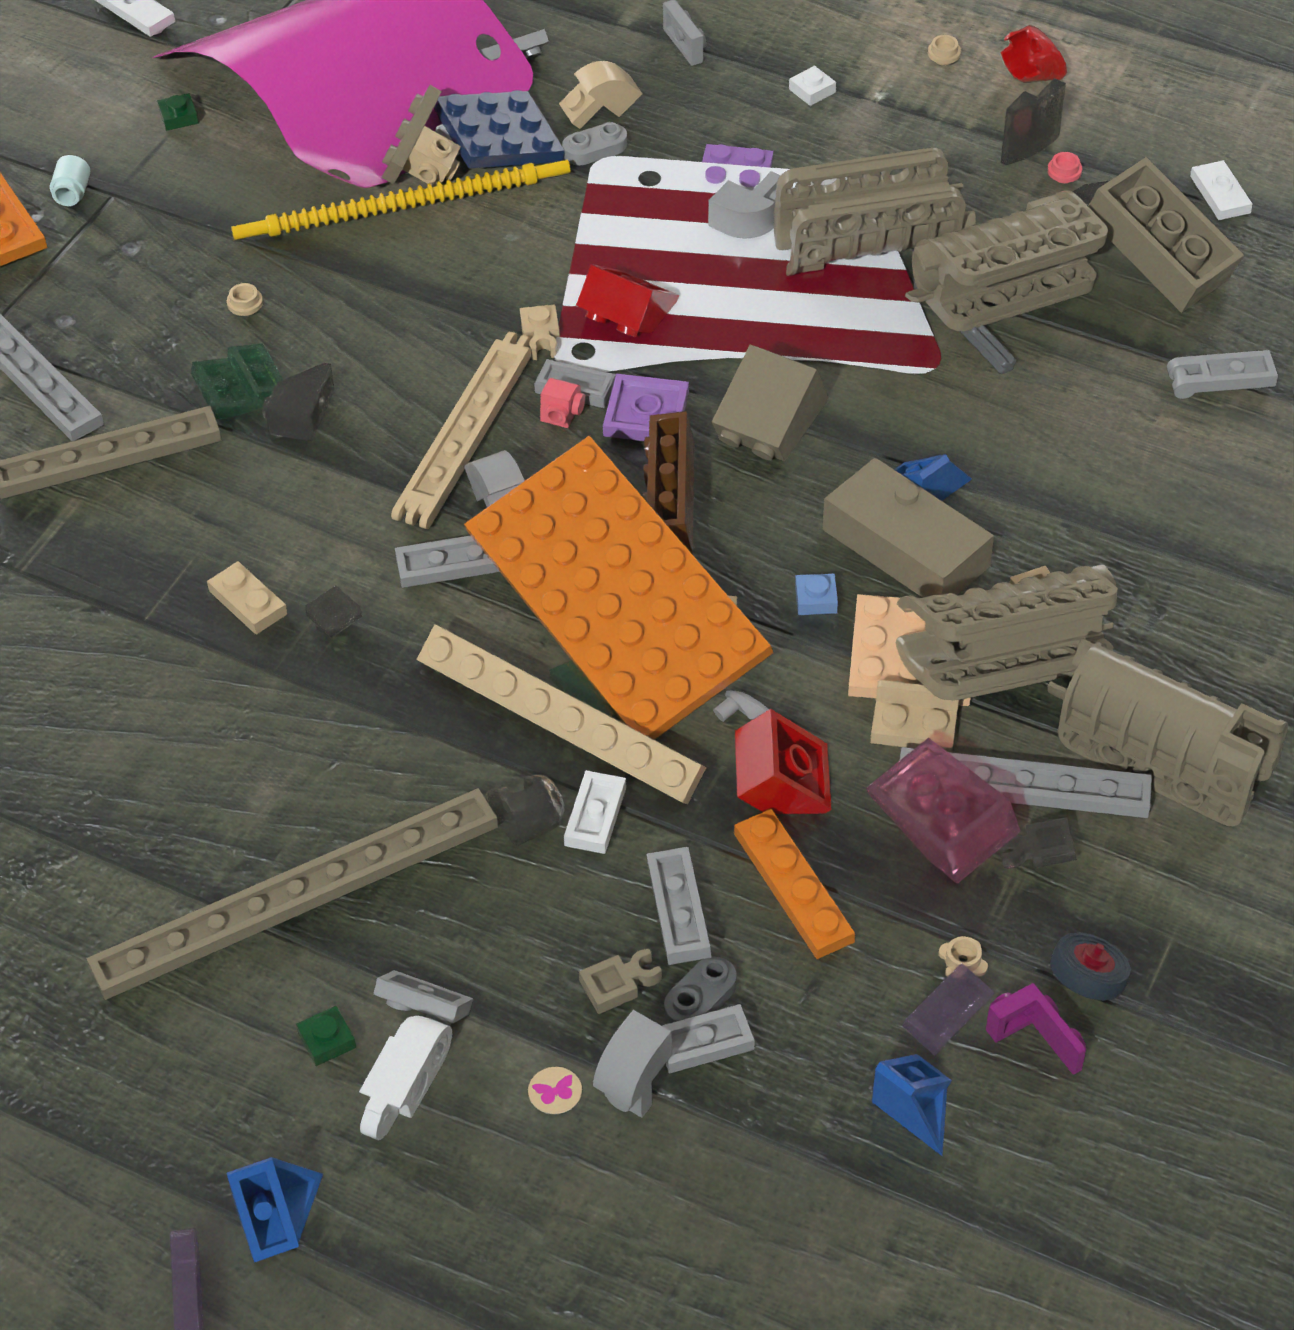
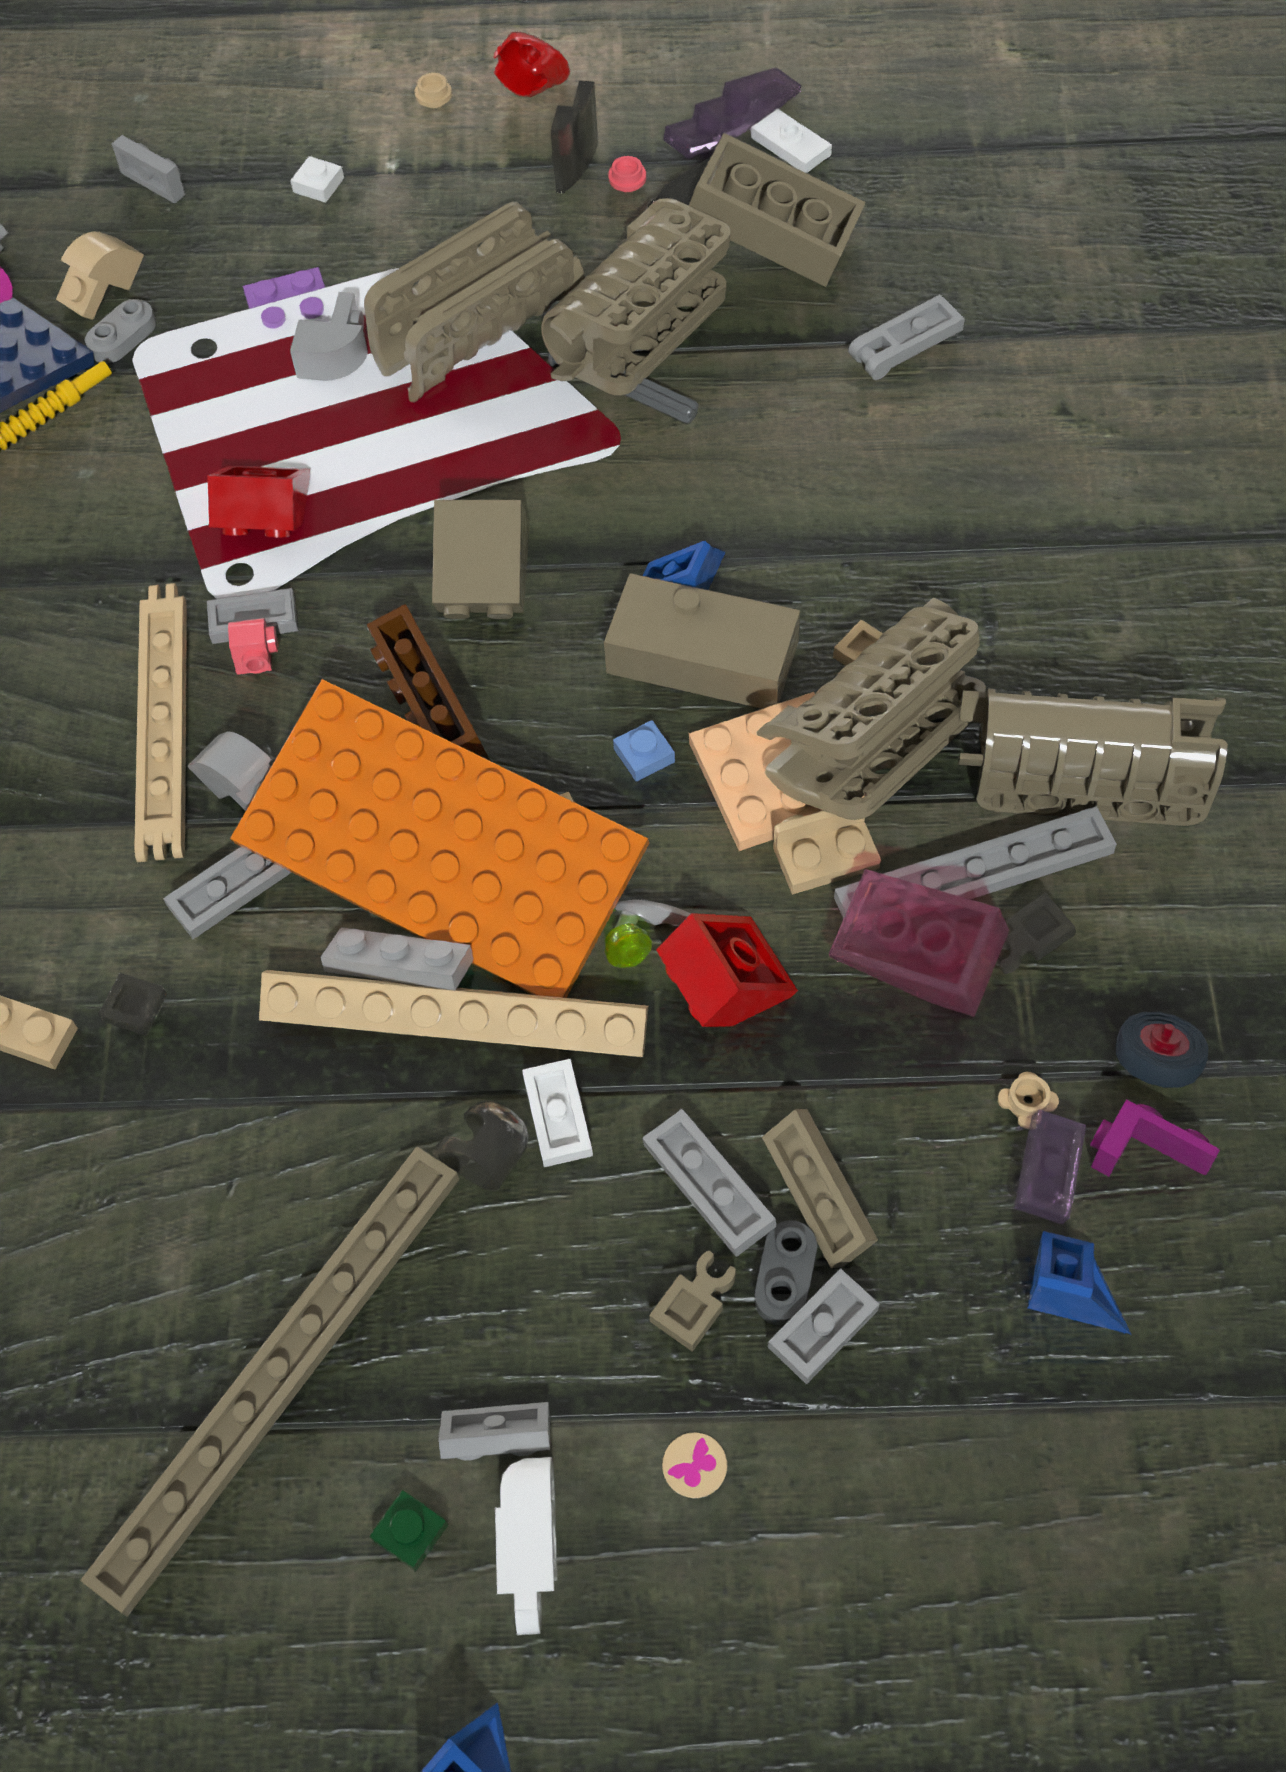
camera: 25 degrees left, 10 degrees up
tan plate [520,305,559,360] -> none
light grey brick [593,1010,672,1118] -> none
medium lavender plate [603,374,689,441] -> none
orange plate [734,809,855,959] -> none
none -> light grey plate [320,927,473,991]
none -> clear neon green plate [605,923,652,968]
none -> clear purple slope [663,67,802,159]
none -> dark tan plate [762,1109,878,1268]

